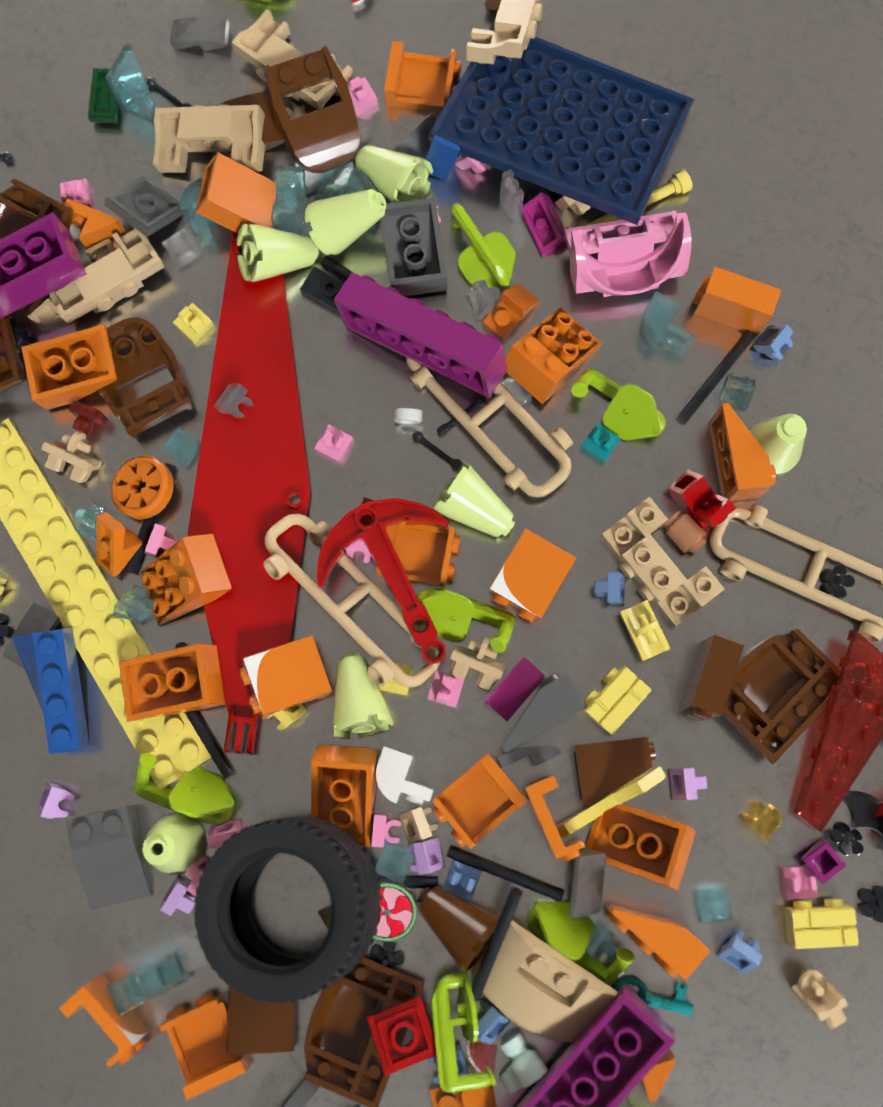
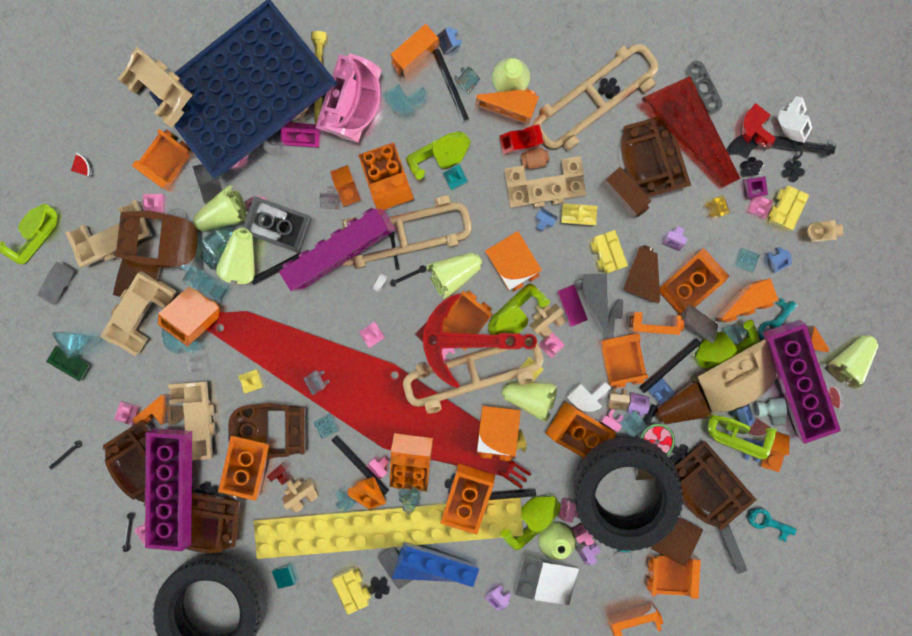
camera: 65 degrees left, 10 degrees up
tan tile [28,298,66,327] -> none
dark grey tile [105,176,186,237] -> none
clear light blue brick [107,951,188,1016] -> none
orange wheel [111,455,174,520] -> none
black hinge [146,77,191,107] -> none
yellowish green cone [237,223,318,282] -> none
black plate [300,266,344,314] -> none
red piece [367,996,436,1076] -> none
blue slope [425,135,461,181] -> none
lime piece [451,203,516,291] -> none
black bar [471,887,523,1001] -> none
light yellow tile [556,767,666,838] -> none

